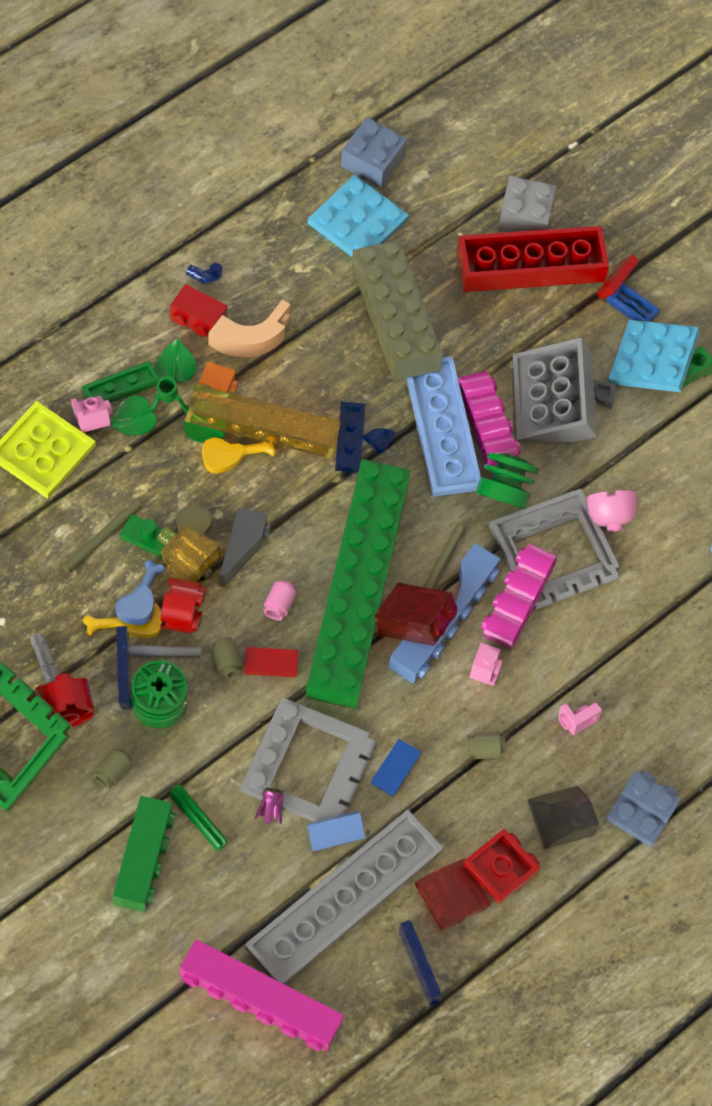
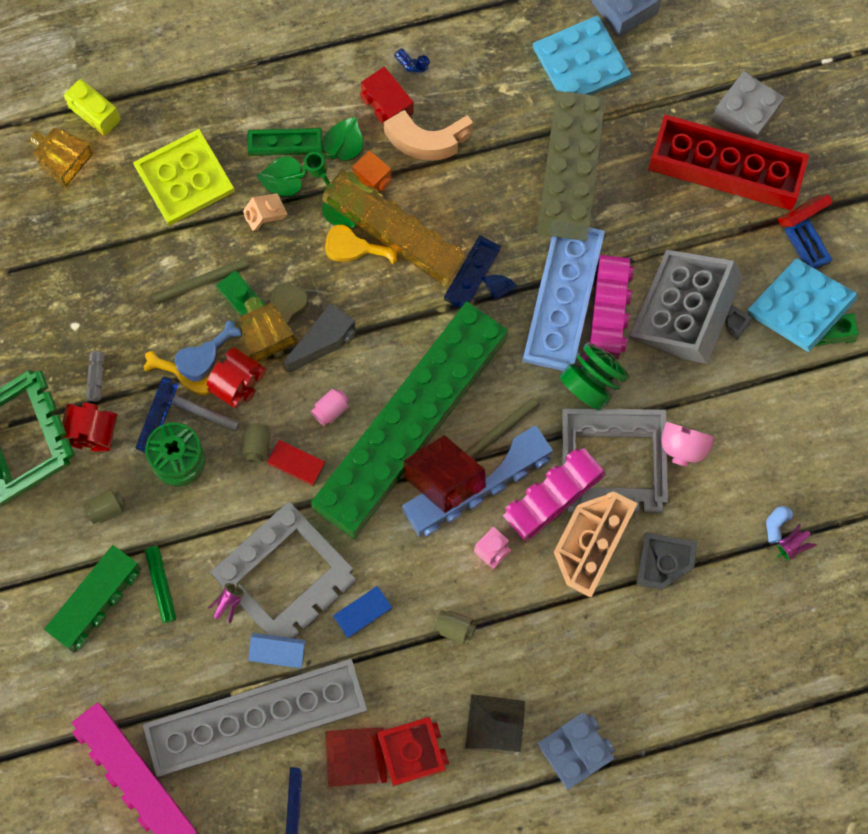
camera: 30 degrees right, 10 degrees up
bright pink brick [71,396,112,433] -> none
bright pink bracket [558,703,602,736] -> none
none -> light nougat bracket [243,193,287,231]
none -> light nougat wedge [554,491,638,597]
none -> dark grey plate [636,532,698,590]

